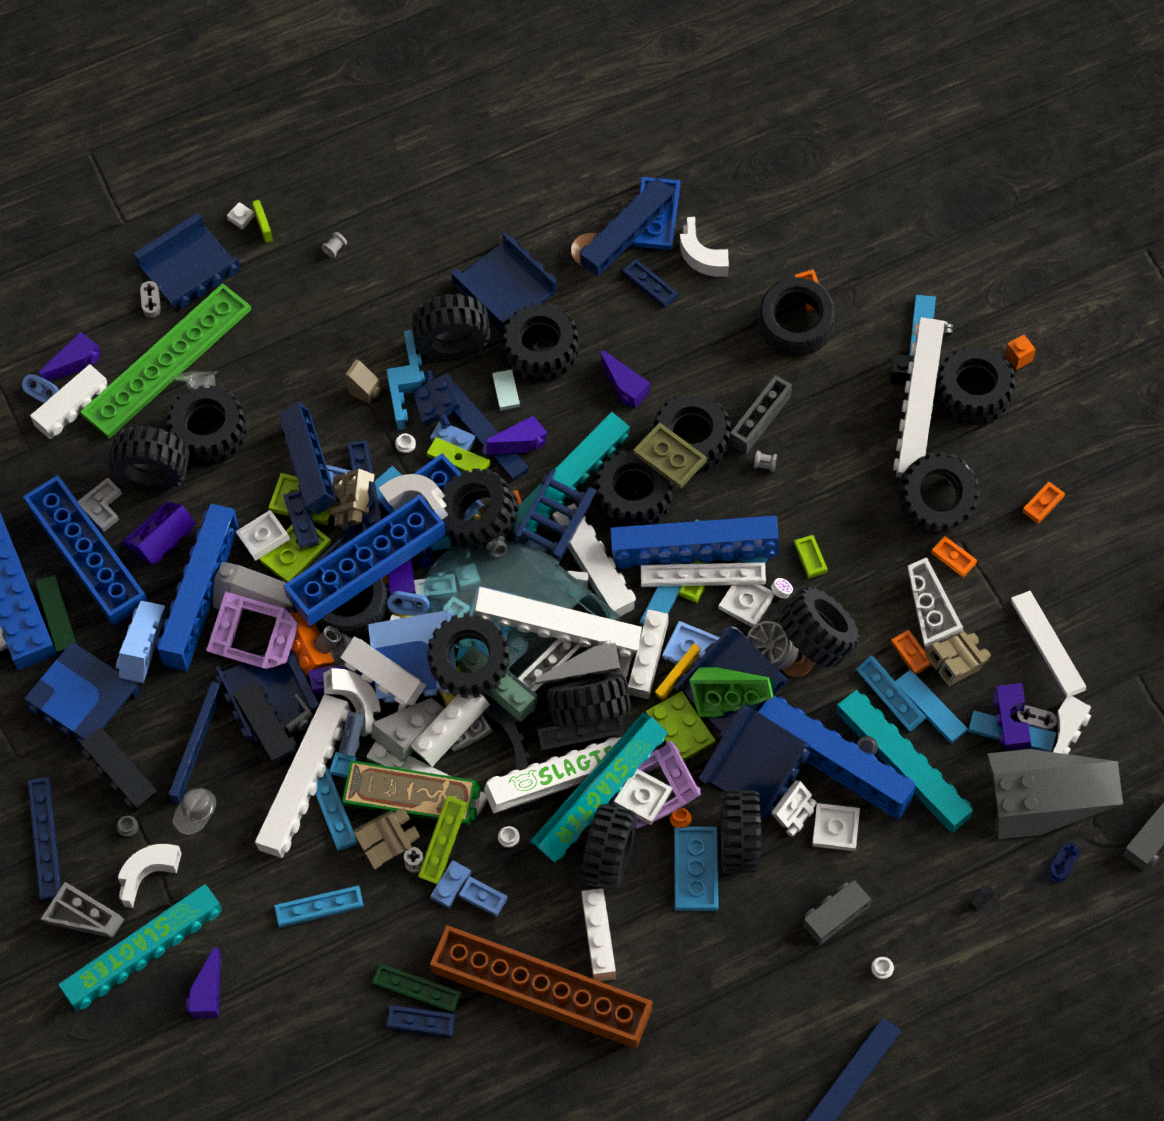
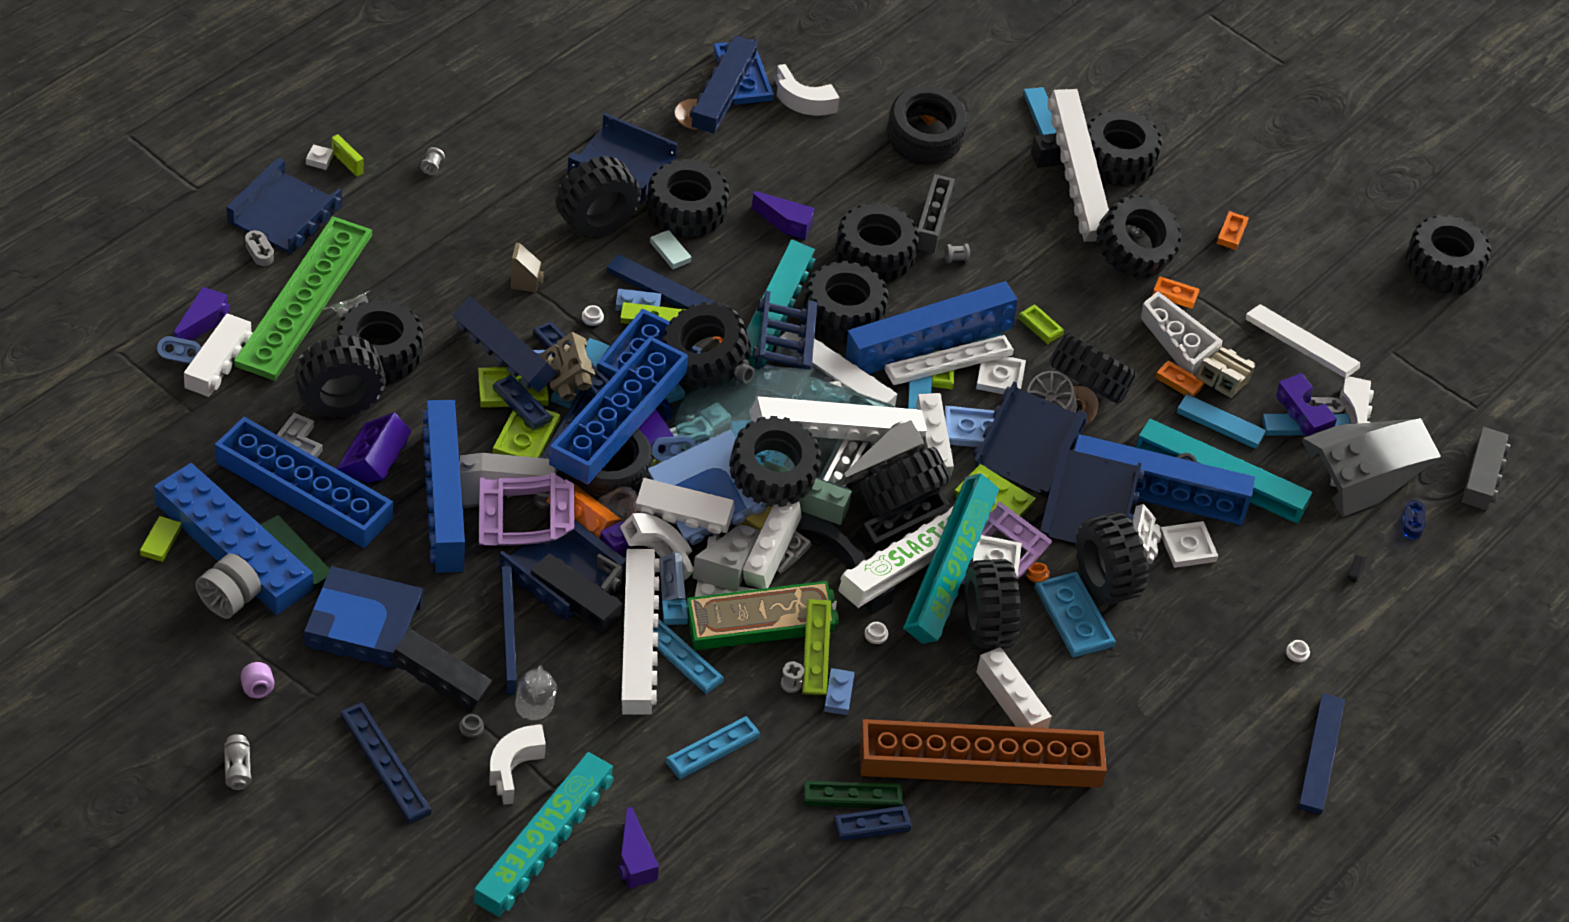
camera: 30 degrees left, 15 degrees down
light grey wedge [41,882,124,938] -> none
light blue wedge [116,601,165,683] -> none
white tile [236,510,290,561] -> none
dark grey beam [314,626,341,654] -> none
dark tan hips [353,808,420,869] -> none
white arch [379,474,448,520] -> none
dark azure bracket [387,330,425,430] -> none
dark blue plate [413,371,461,429] -> none
medium blue plate [459,877,508,917] -> none
dark purple slope [482,416,548,455] -> none
dark blue tile [622,258,678,309] -> none
olive plate [633,423,707,489] -> none
yellow tile [655,643,701,701] -> none
bright green wedge [690,667,773,717] -> none
white tile [771,578,793,598] -> none
dark grey brick [803,880,871,945] -> none
dark azure tile [856,655,926,732] -> none
orange brick [1005,335,1036,370] -> none

